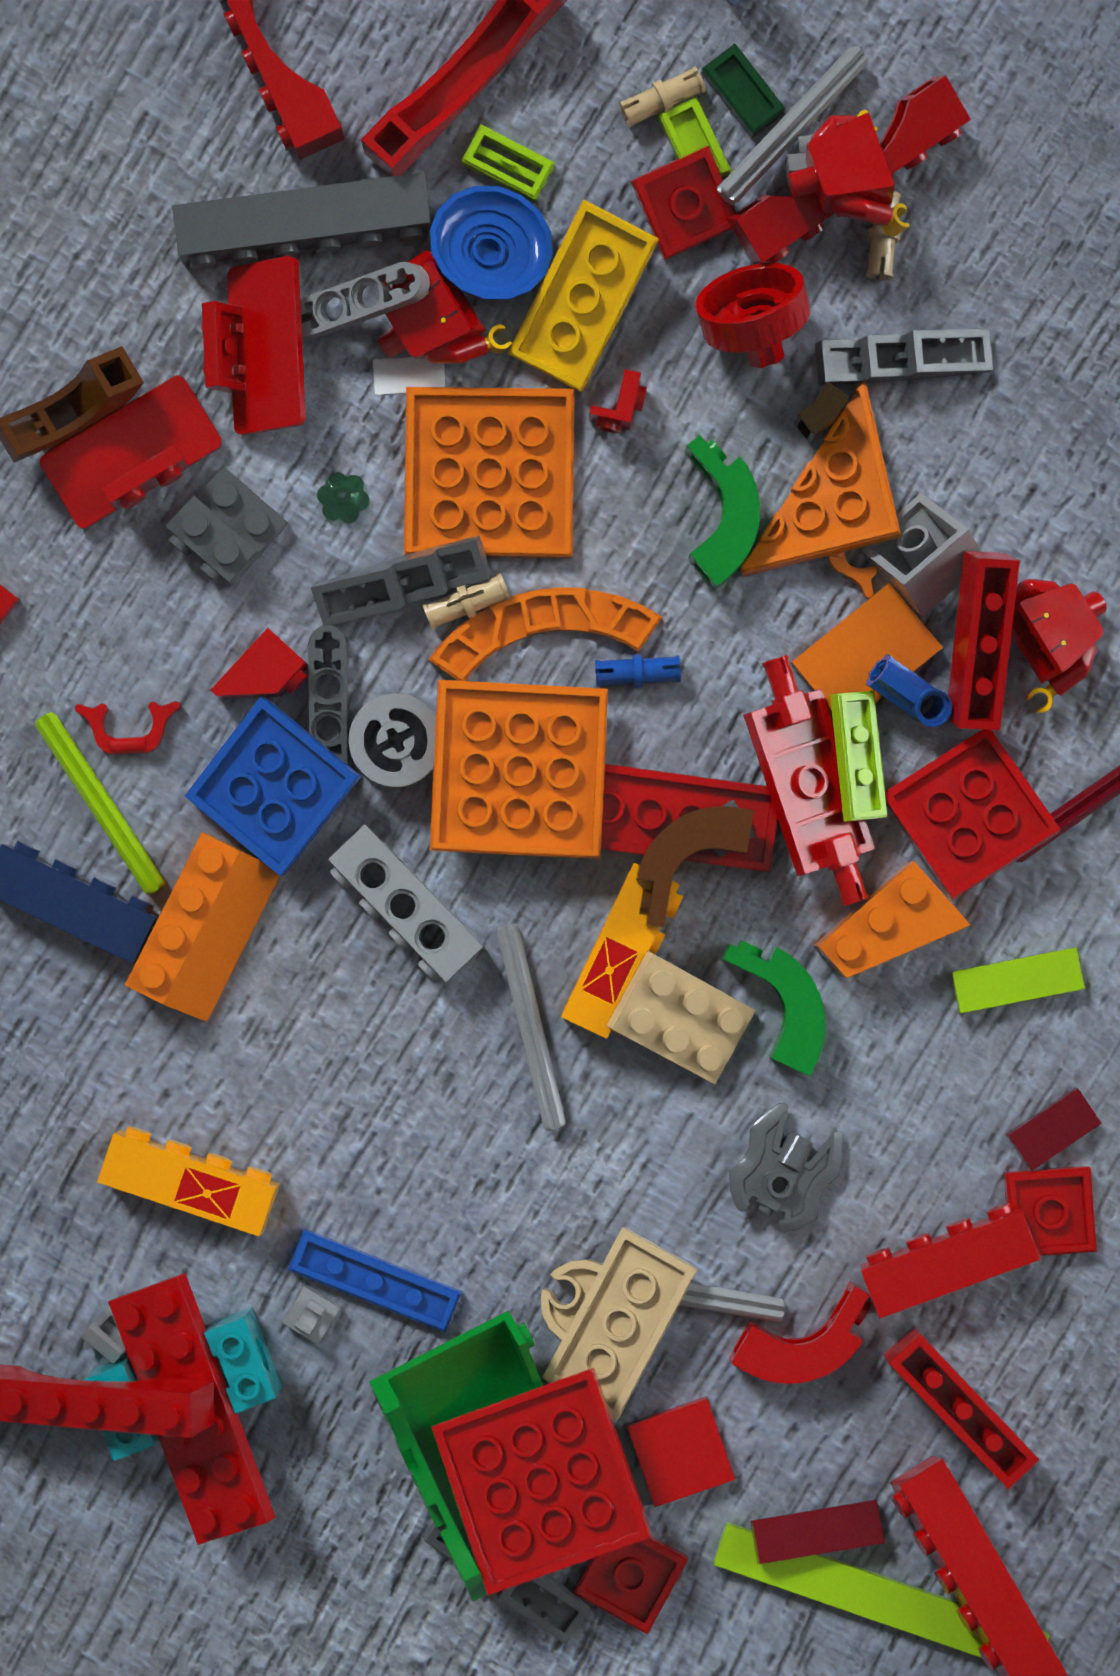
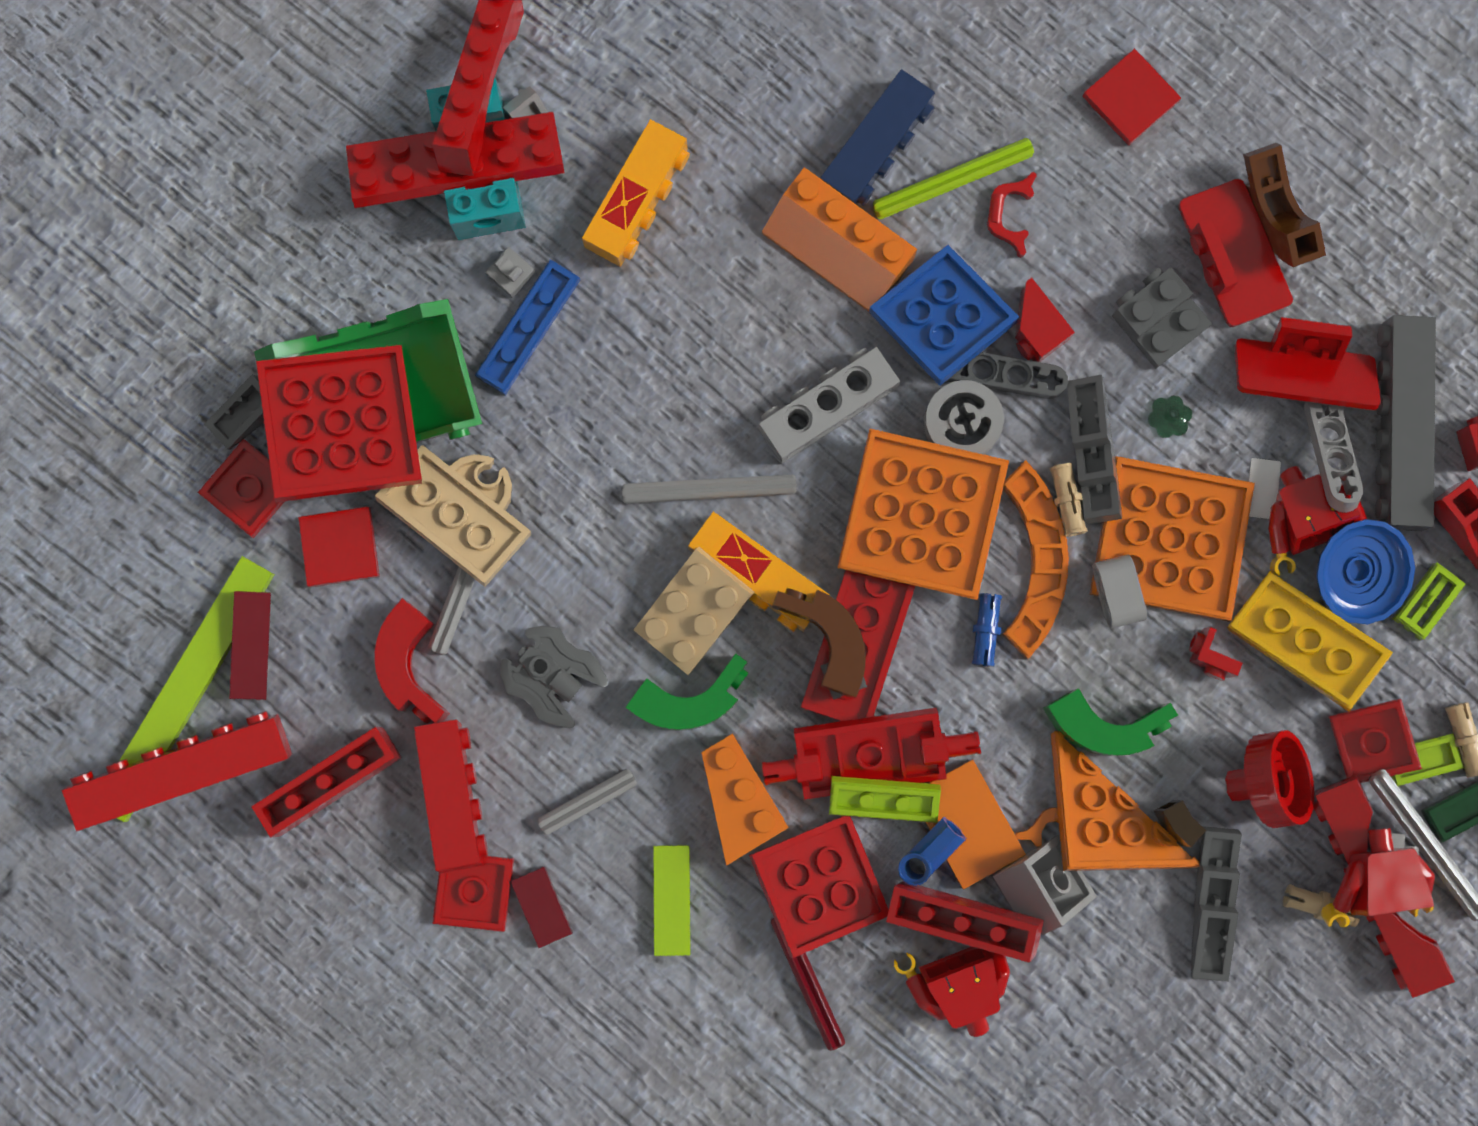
camera: 100 degrees right, 5 degrees down
none -> light grey axle [537,769,637,835]
none -> light grey beam [1092,554,1147,629]

